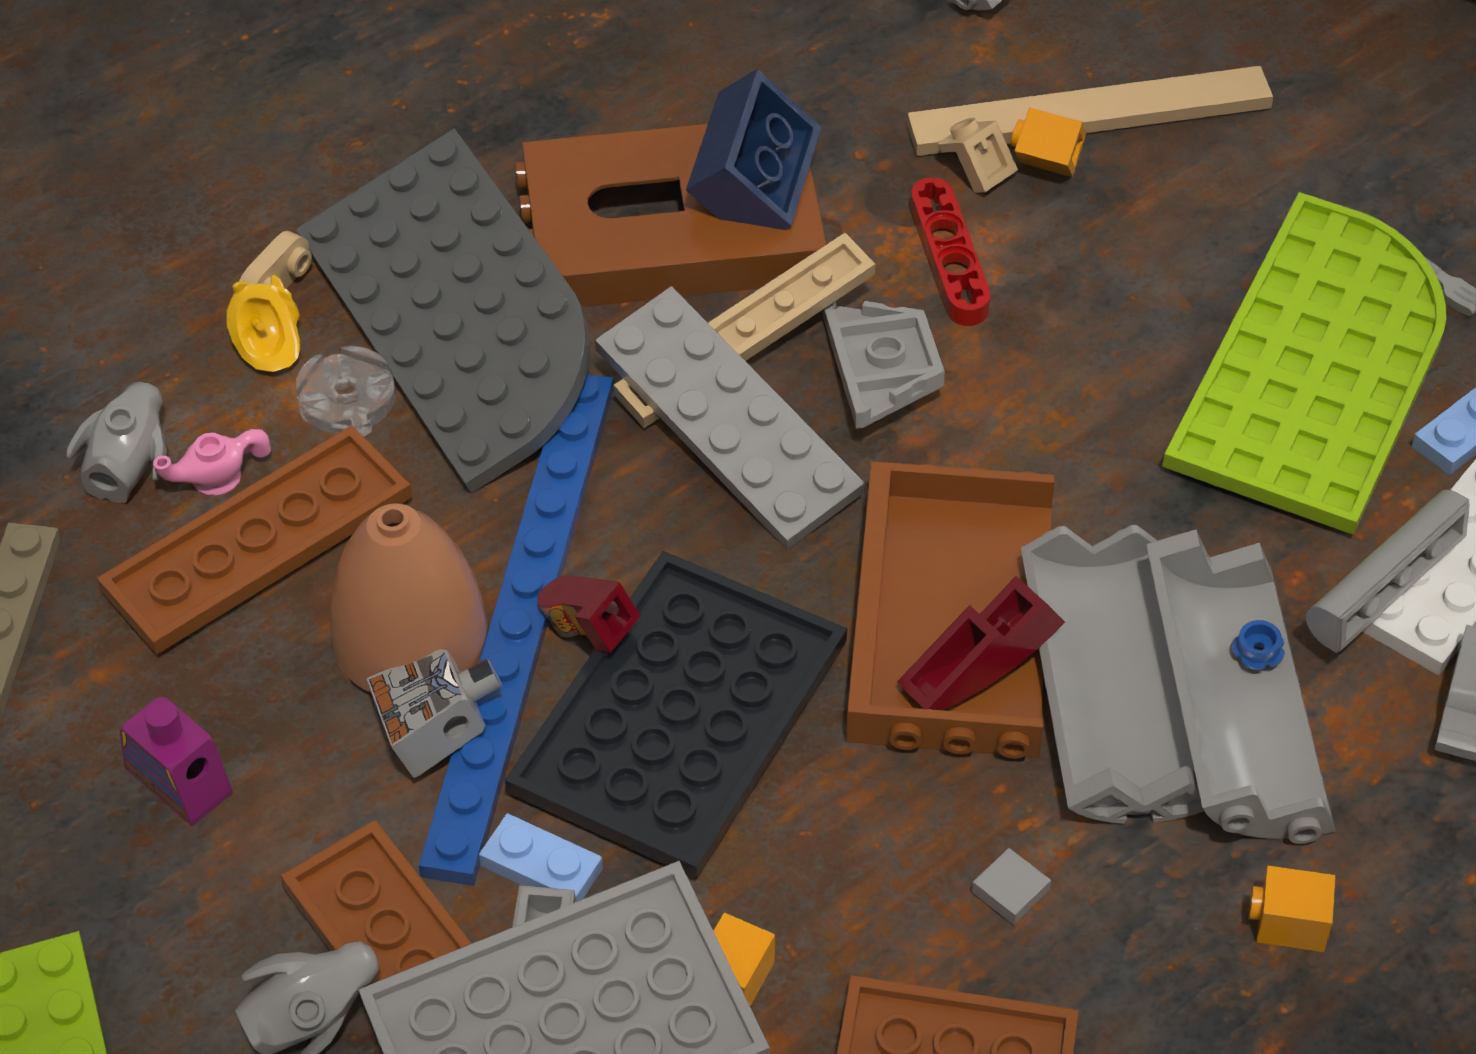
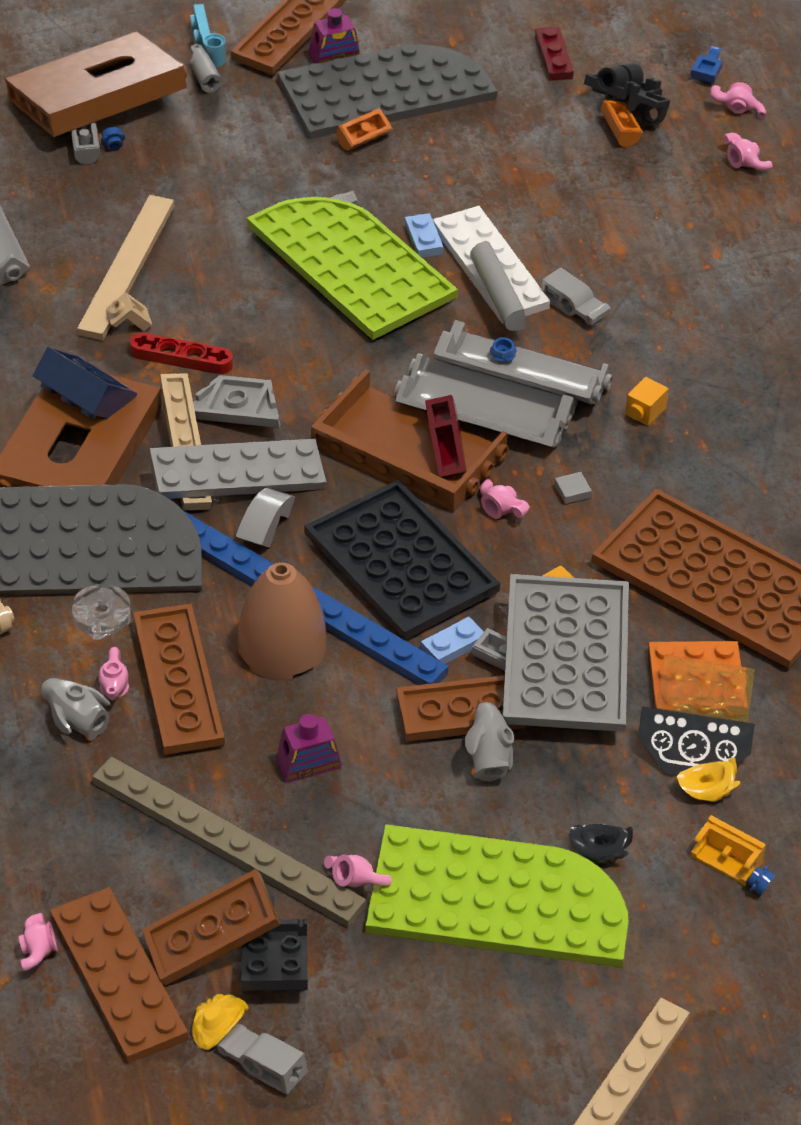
camera: 65 degrees left, 5 degrees down
yellow hat [227,275,300,372] -> none
light grey torso [366,649,503,778] -> none
dark red leg [537,575,641,653] -> none
light orange brick [1011,107,1086,177] -> none
none -> light grey brick [236,488,295,548]
none -> bright pink piece [480,479,530,519]

